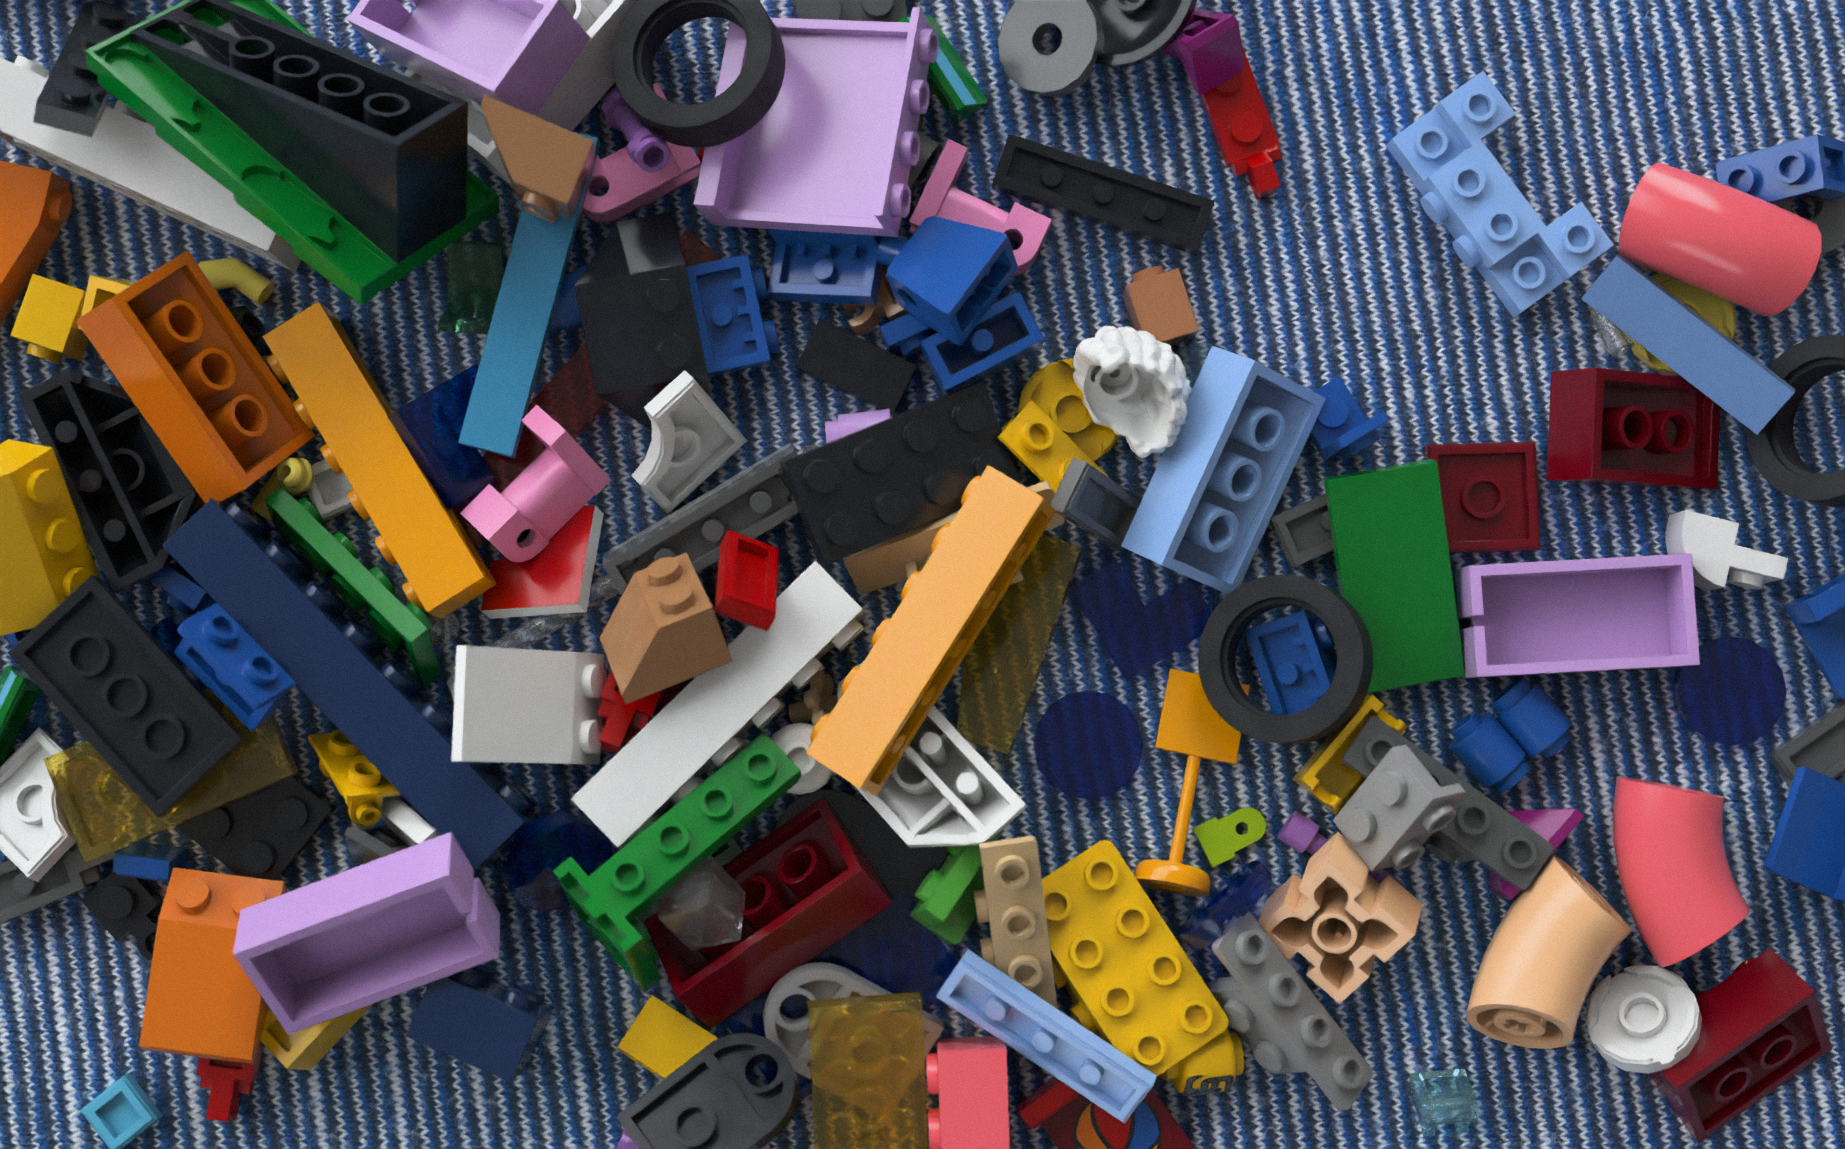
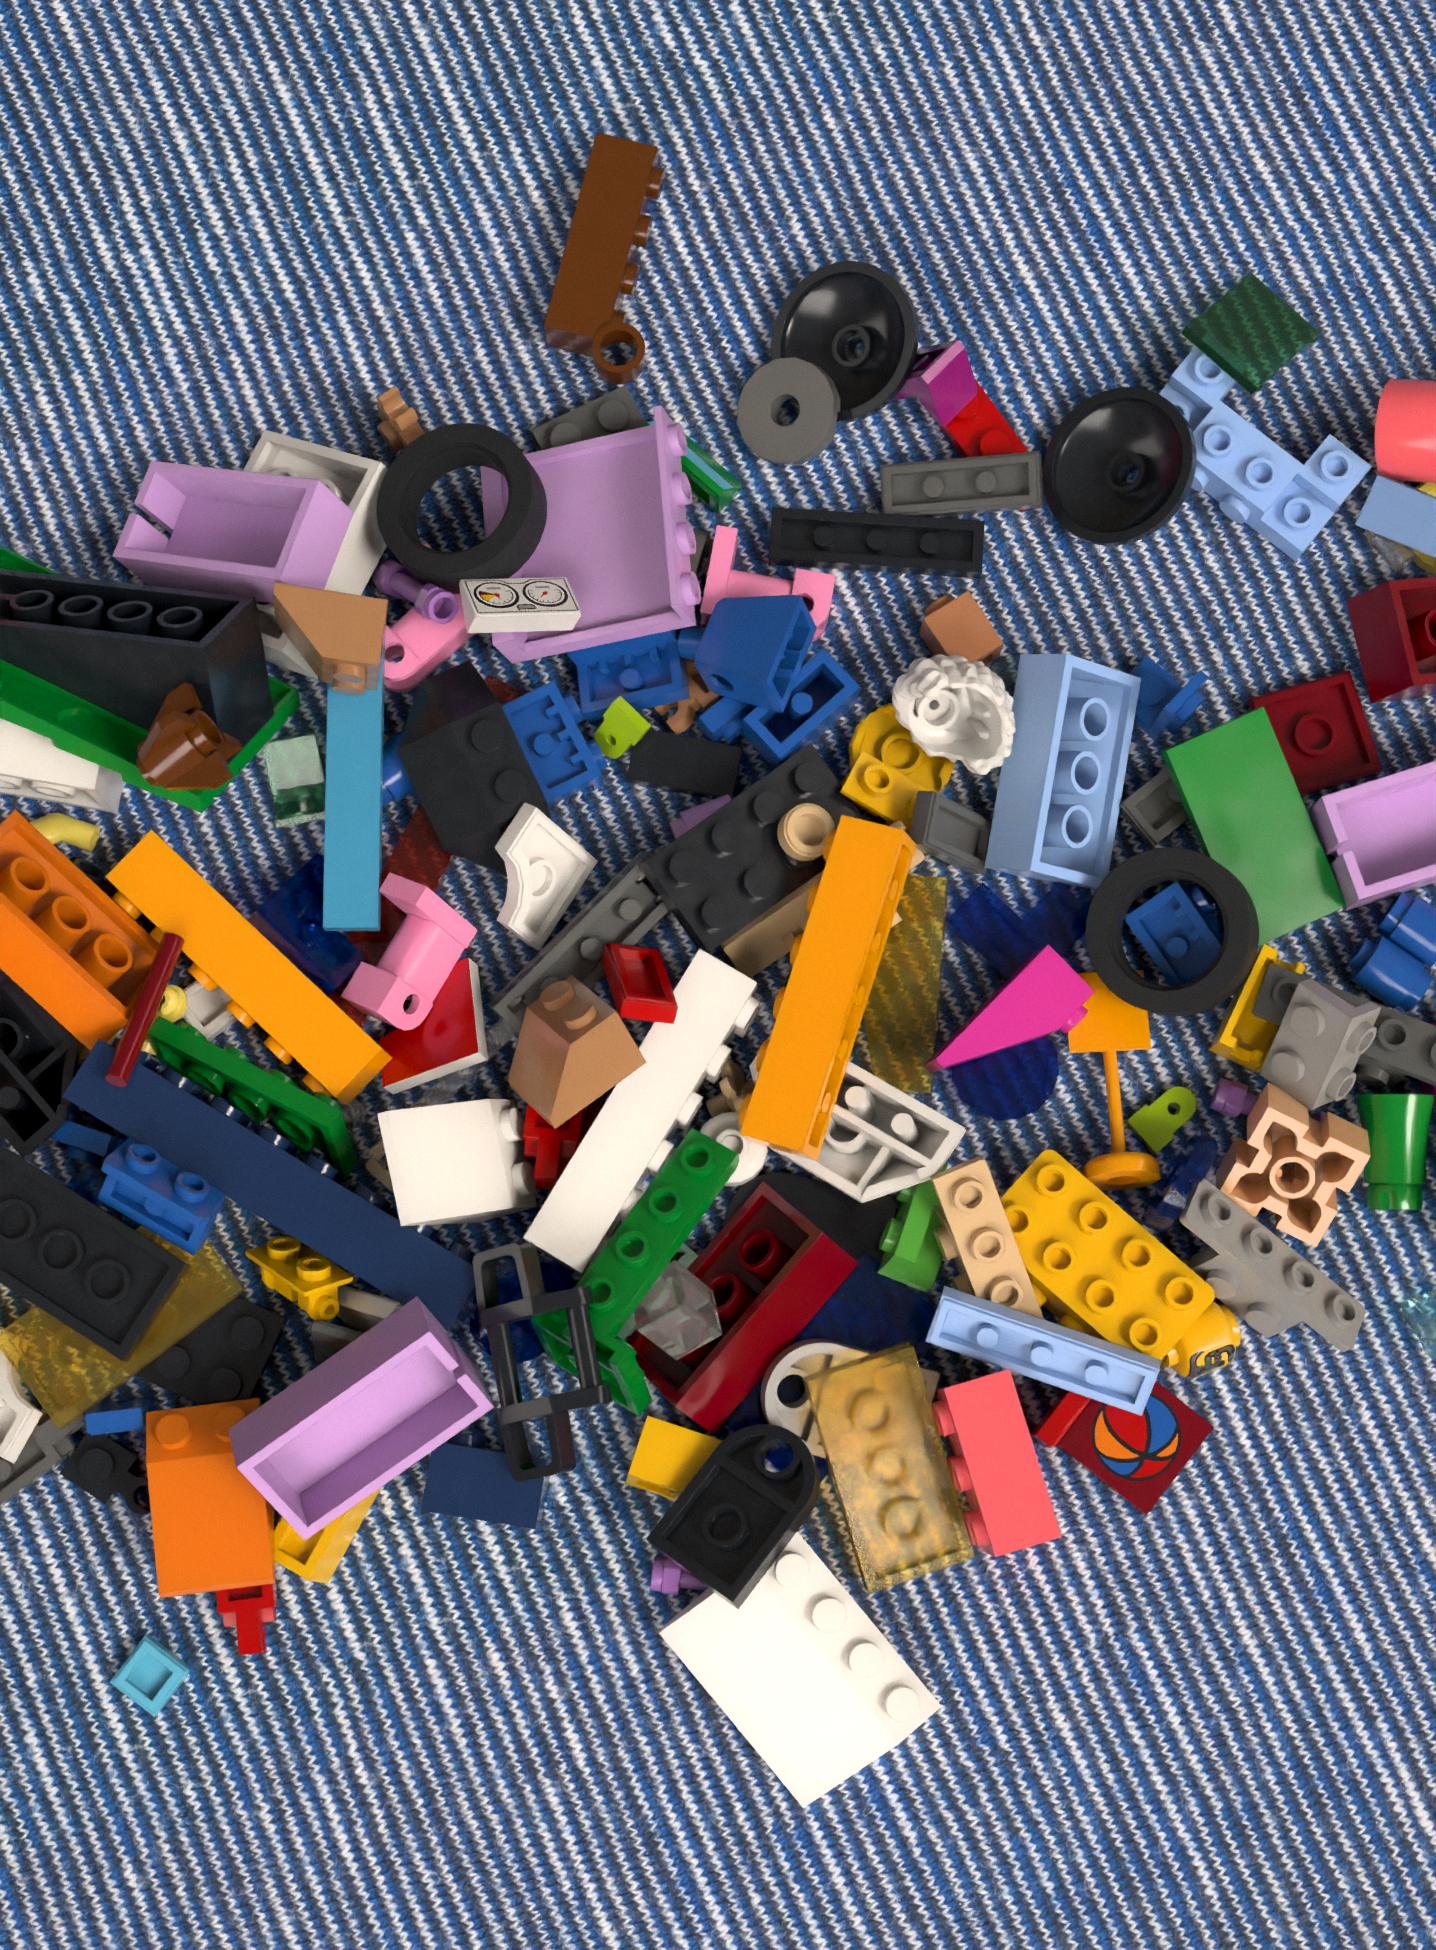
camera: 15 degrees left, 5 degrees down
none -> dark red bar [105,932,185,1087]
none -> reddish brown brick [136,682,243,791]
none -> white slope [459,577,581,634]
none -> black bar [473,1242,613,1482]
none -> lime piece [594,696,652,759]
none -> tan tile [777,803,836,861]
none -> dark grey tile [880,451,1043,517]
none -> dark pink slope [923,944,1095,1073]
none -> black dish [1042,387,1197,546]
none -> clear green piece [1181,273,1320,395]
none -> green plant [1356,1094,1435,1210]

